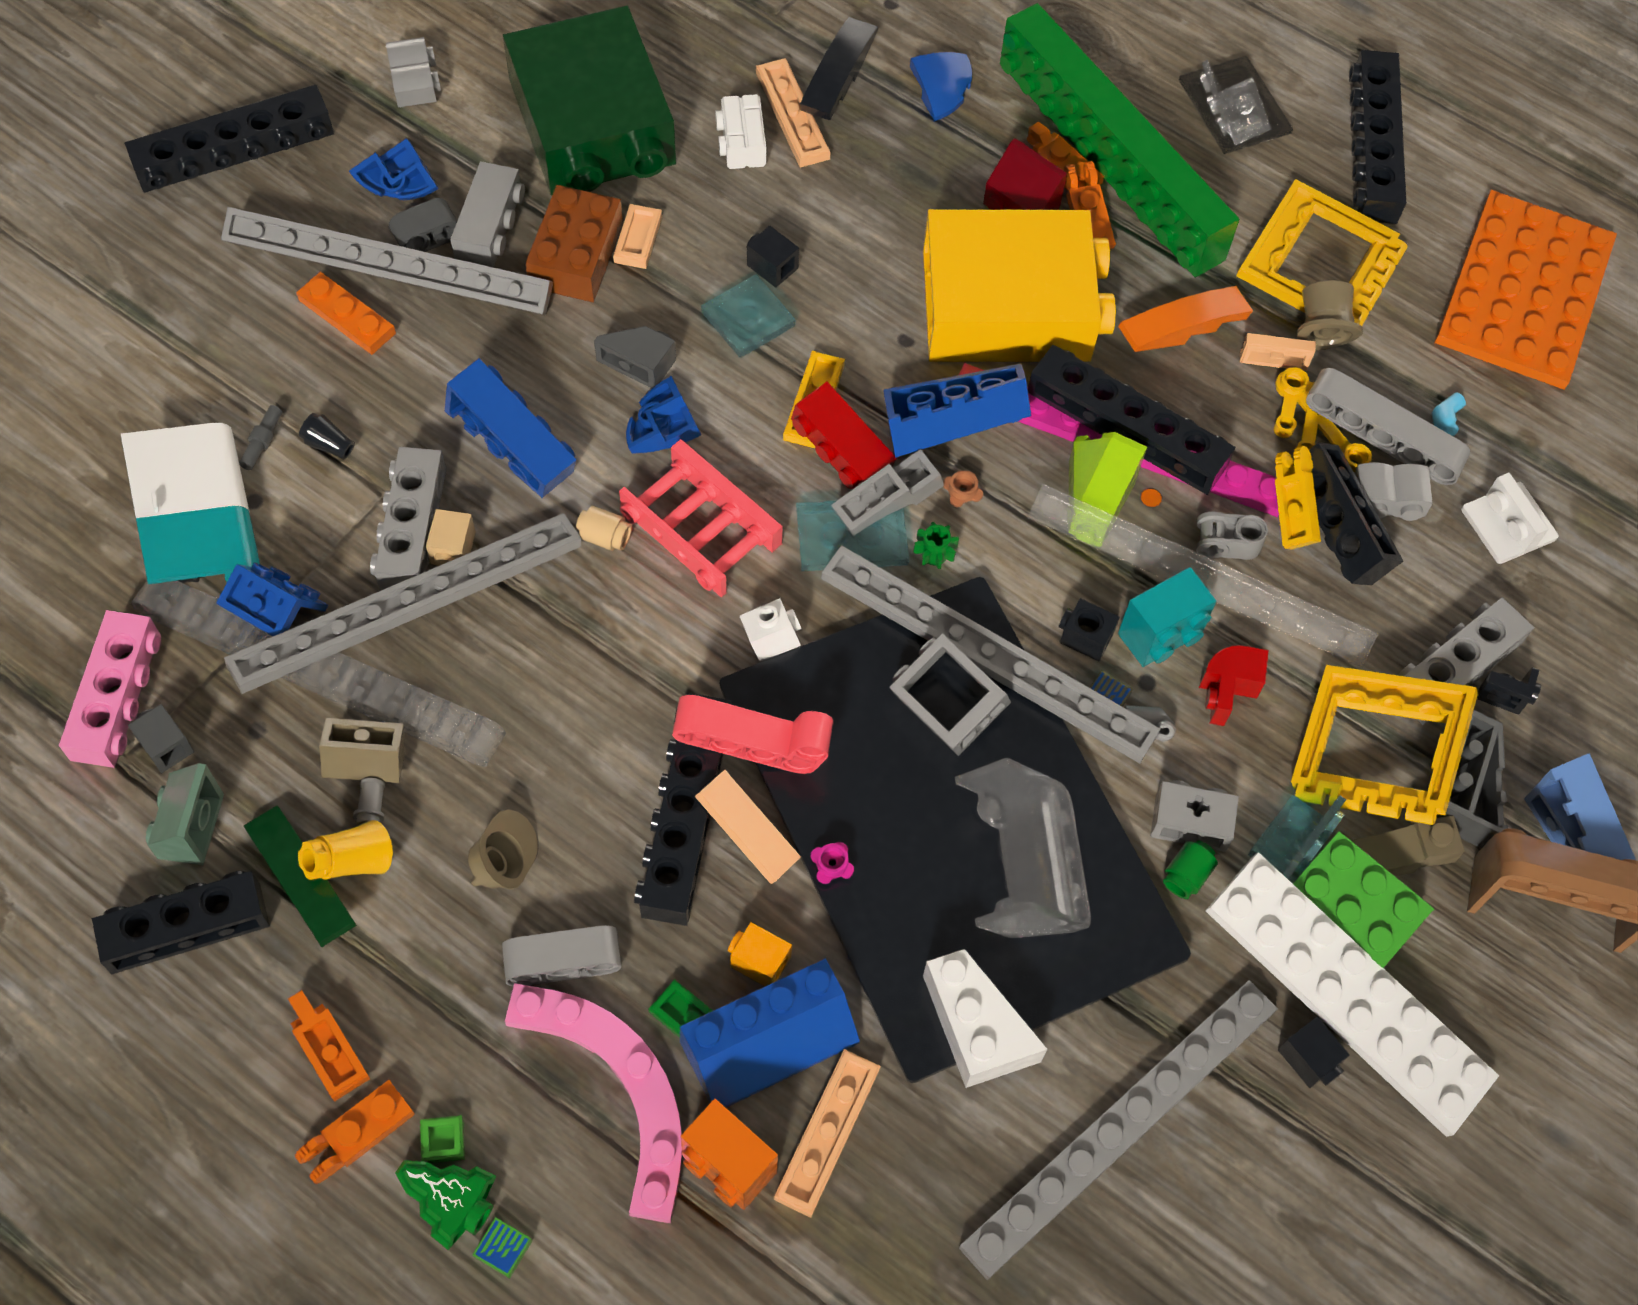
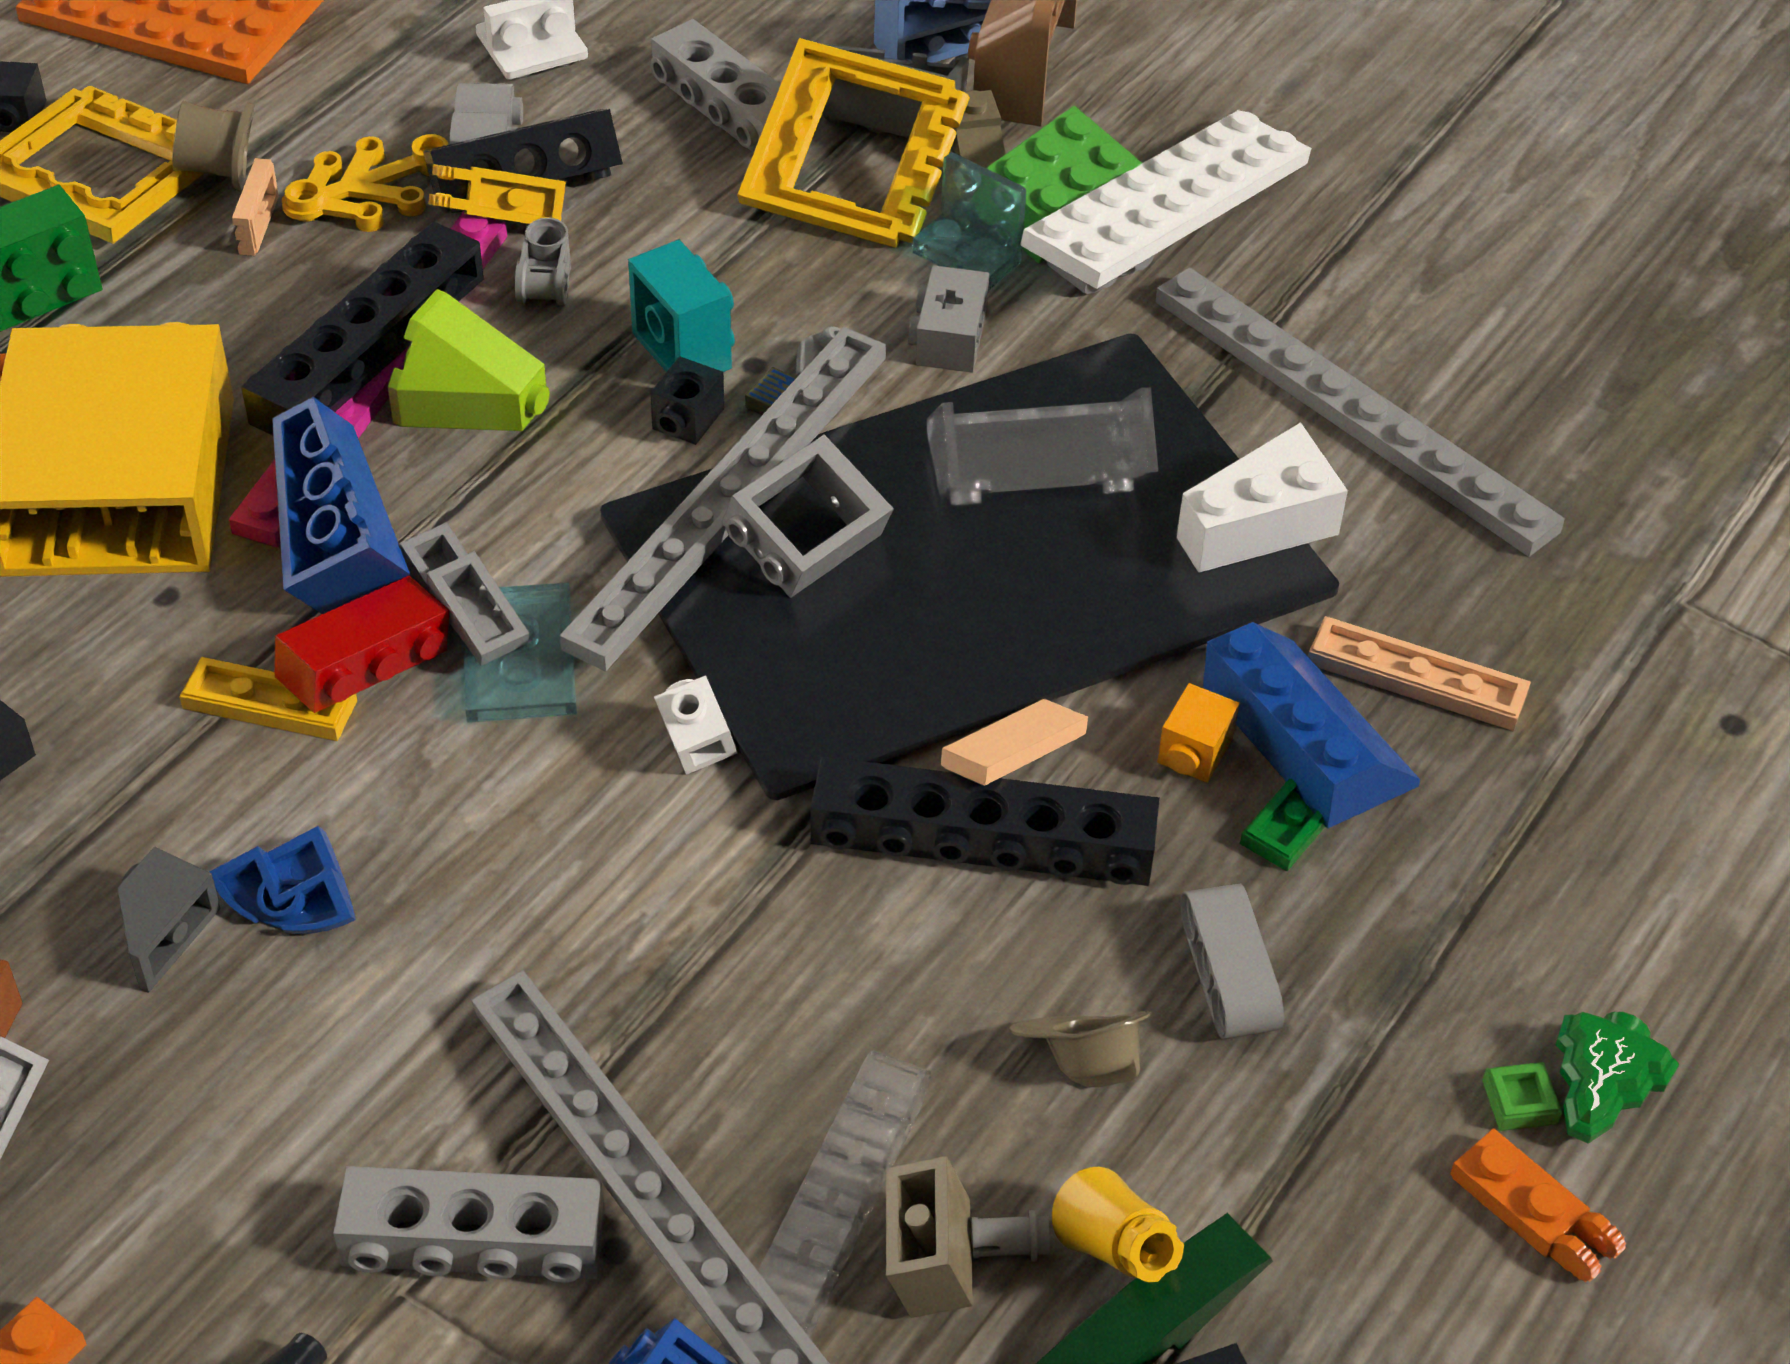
camera: 90 degrees left, 15 degrees down
orange hinge [288,990,370,1102] -> none
tan brick [426,509,476,567] -> none
blue wedge [444,358,577,498] -> none
tile [472,1217,532,1279] -> none
bright pink plate [505,983,682,1224] -> none
tan brick [576,506,632,551] -> none
coral fence [619,439,783,598] -> none
coral beam [672,695,833,774] -> none
orange brick [680,1099,778,1210] -> none
clear light blue tile [701,274,796,358] -> none
dark pink plate [811,842,854,884] -> none
green gear [913,522,959,569] -> none
nougat plate [943,471,983,507] -> none
clear plate [1027,484,1378,667] -> none
orange slope [1118,286,1253,352] -> none
green brick [1163,840,1218,899] -> none
red brick [1199,645,1269,726] -> none
black brick [1278,1017,1350,1088] -> none
light grey beam [1306,368,1470,485] -> none
medium azure arm [1432,392,1466,436] -> none
black bracket [1477,667,1541,715] -> none

